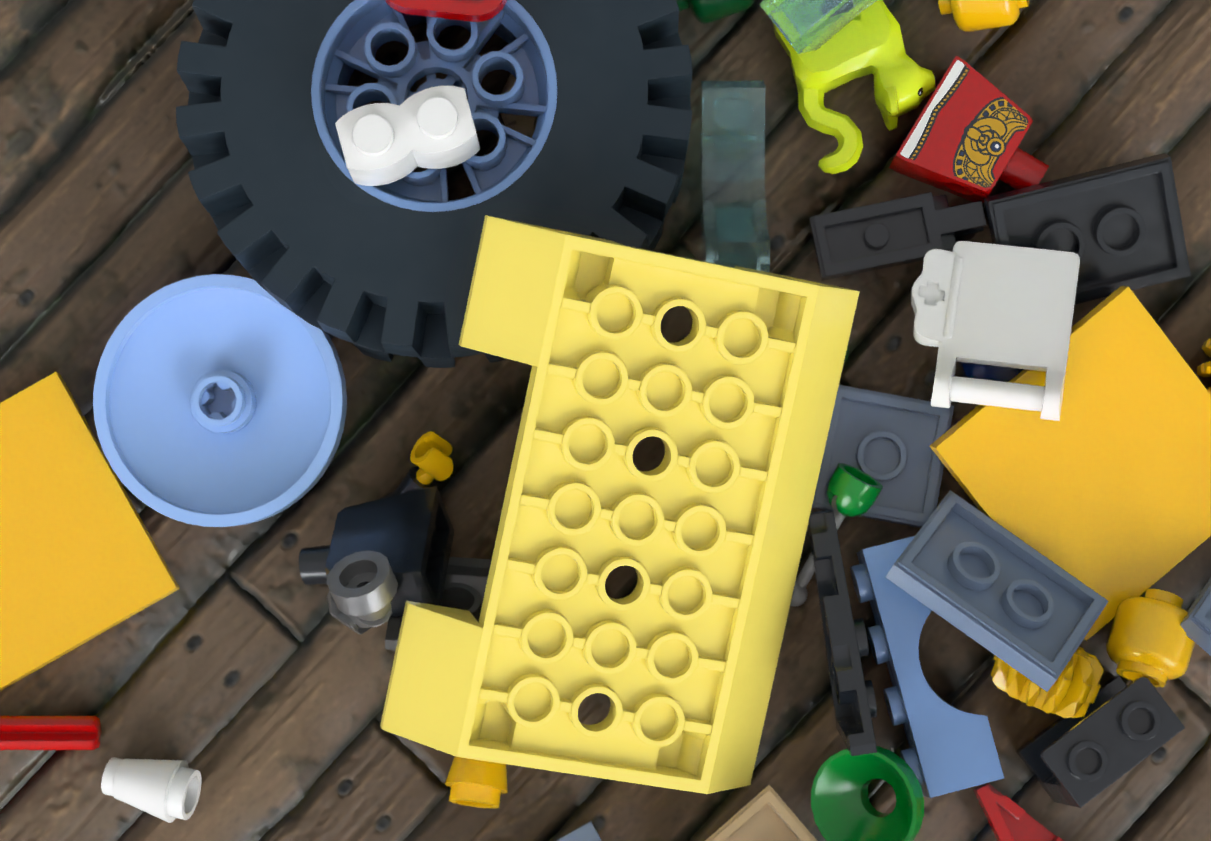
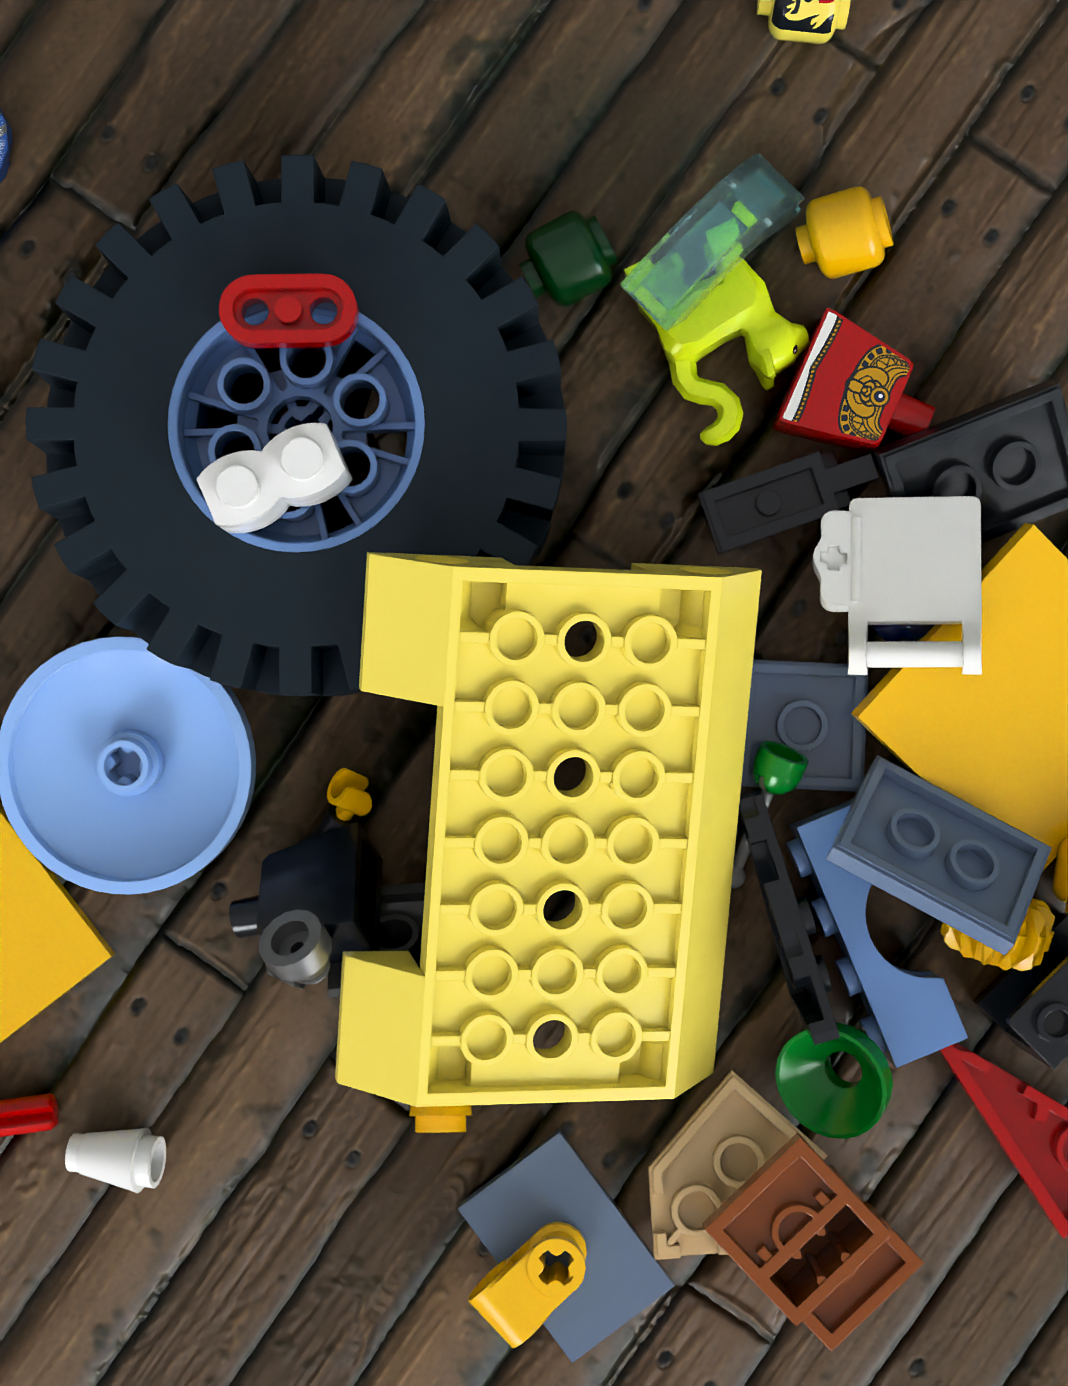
camera: 10 degrees left, 5 degrees up
clear light blue arch [700,80,770,273] -> none

